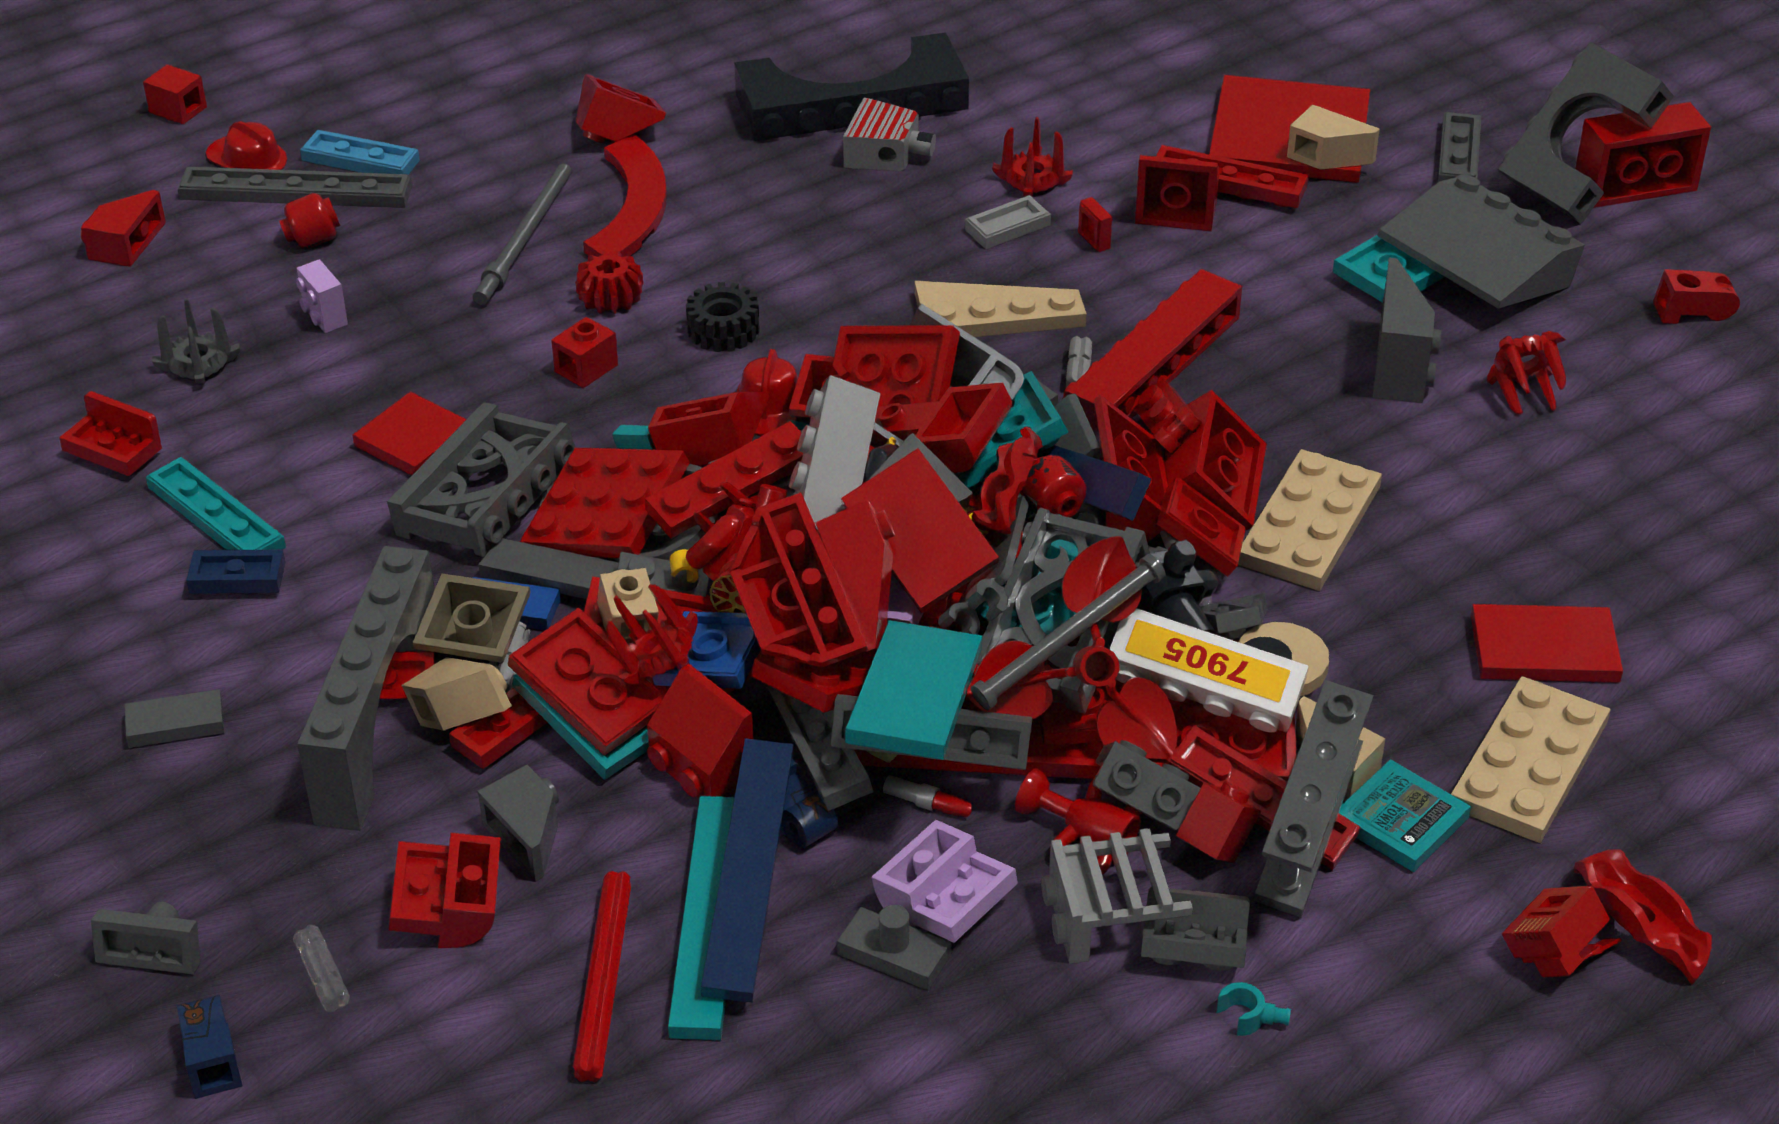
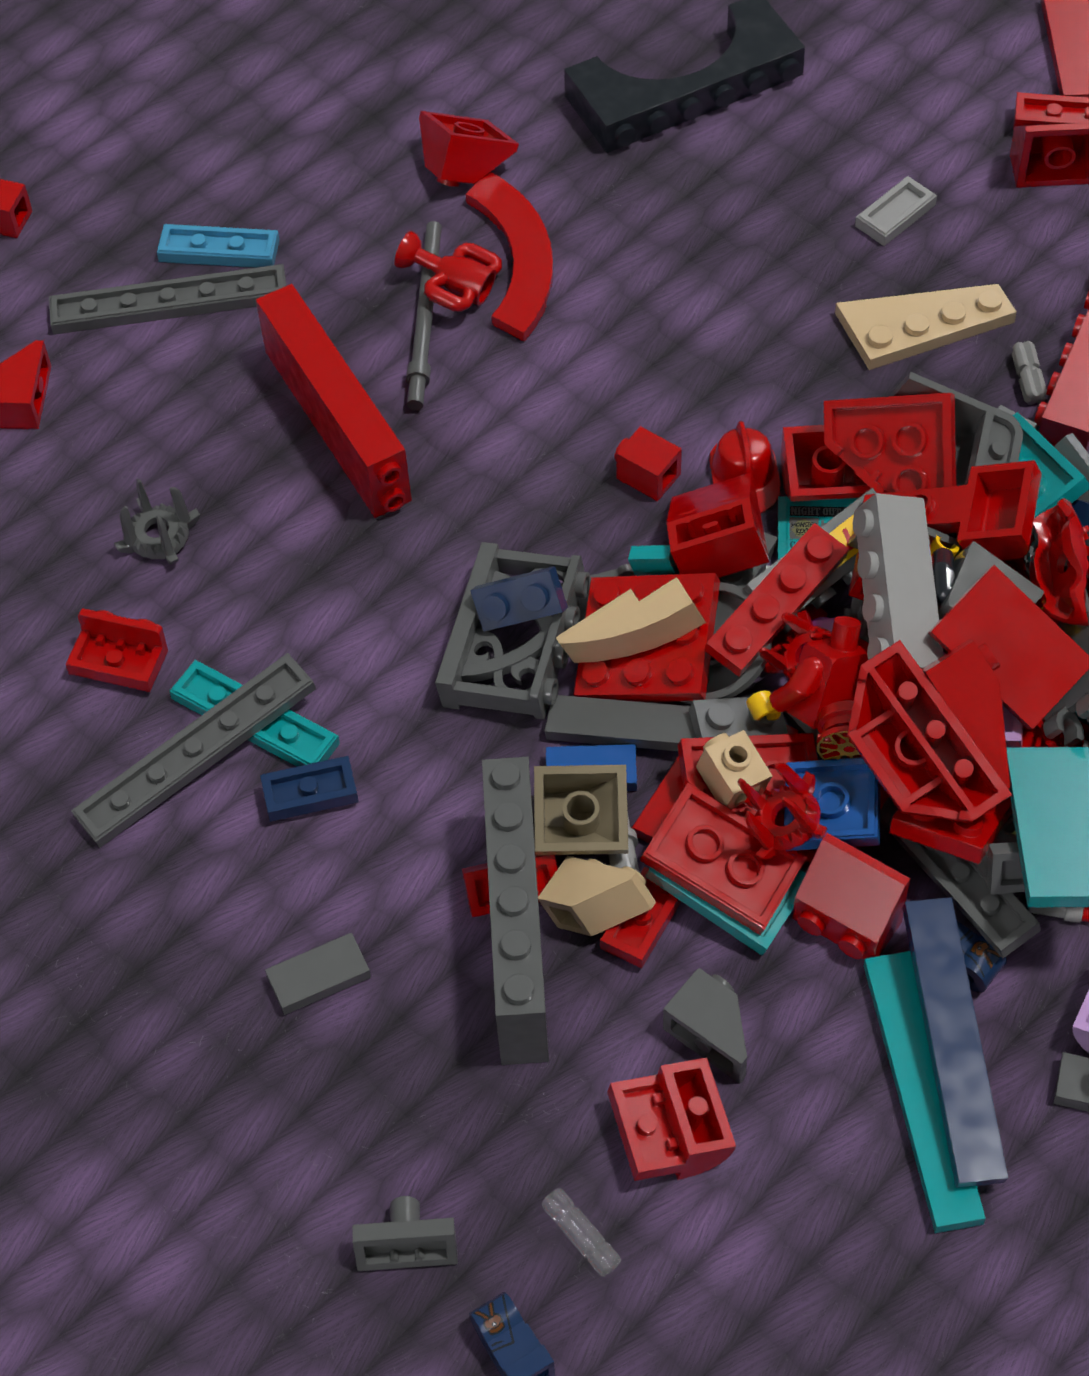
camera: 10 degrees left, 15 degrees up
red piece [206,121,287,170] -> none
red head [279,193,341,250] -> none
lavender piece [296,259,348,333] -> none
red tile [352,391,466,475] -> none
red brick [551,316,618,388] -> none
red axle [573,871,631,1082] -> none
red gear [575,251,644,314] -> none
black tyre [686,282,760,352] -> none
light grey torso [843,98,936,171] -> none
red piece [992,117,1073,197] -> none
red tile [1078,197,1112,252] -> none
none -> dark grey tile [71,653,316,848]
none -> red brick [255,284,412,518]
none -> red piece [394,231,502,312]
none -> dark blue plate [470,566,568,632]
none -> tan slope [556,577,706,663]
none -> red brick [614,426,682,501]

